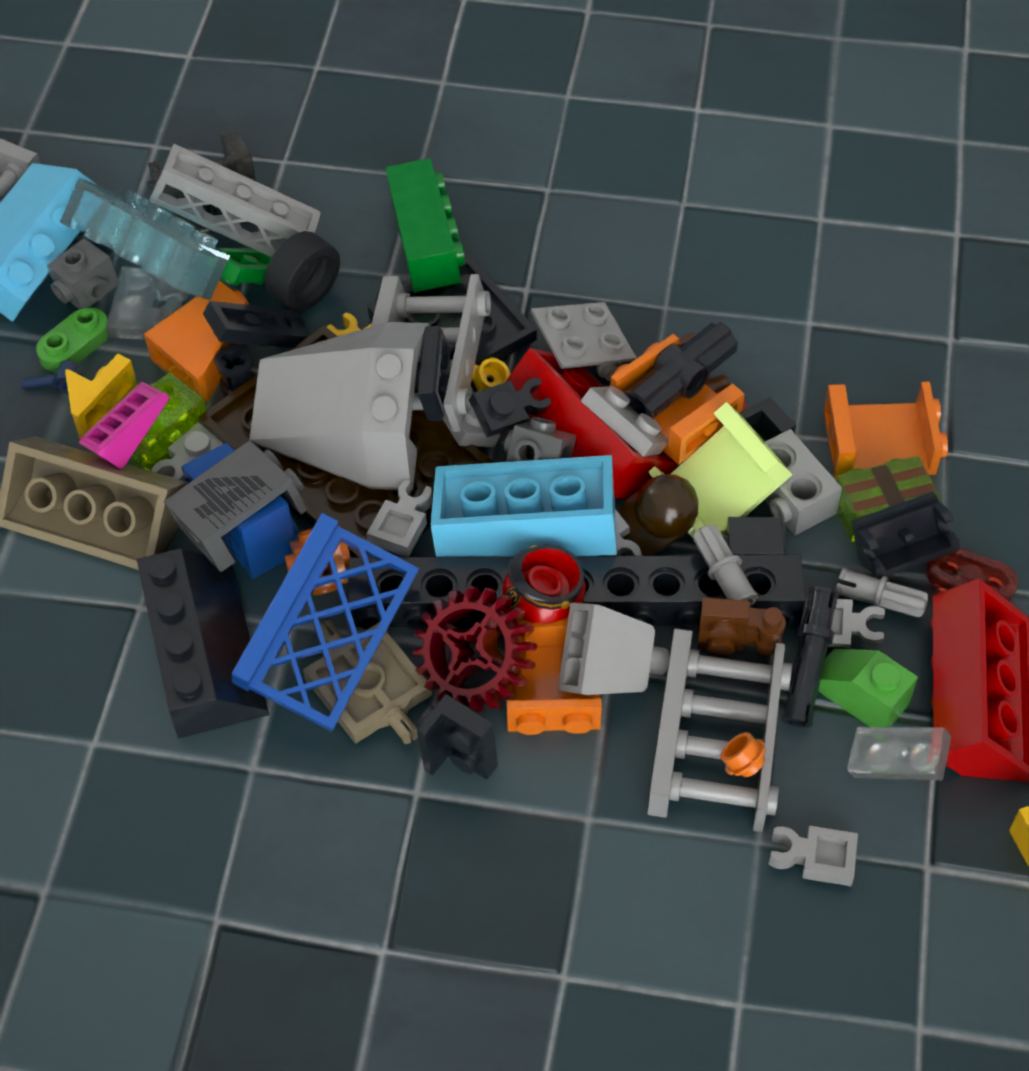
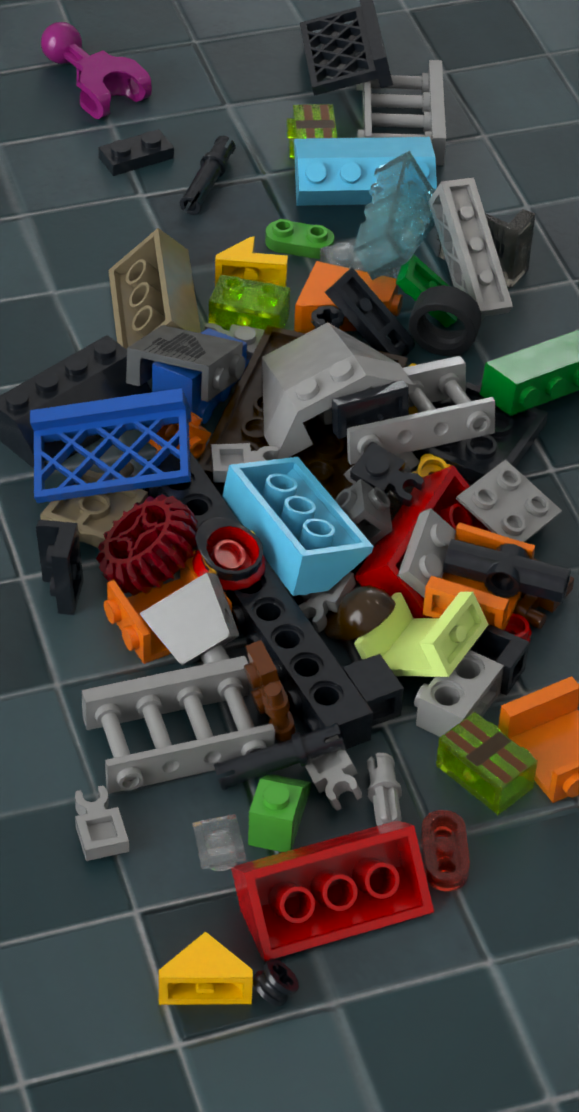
camera: 60 degrees right, 10 degrees down
dark blue hand [21,361,83,394] -> none
dark grey brick [47,238,120,309] -> none
dark pink slope [79,382,170,470] -> none
light grey axle [693,524,758,606] -> none
orange plate [720,732,766,777] -> none
black hinge [851,491,961,579] -> none

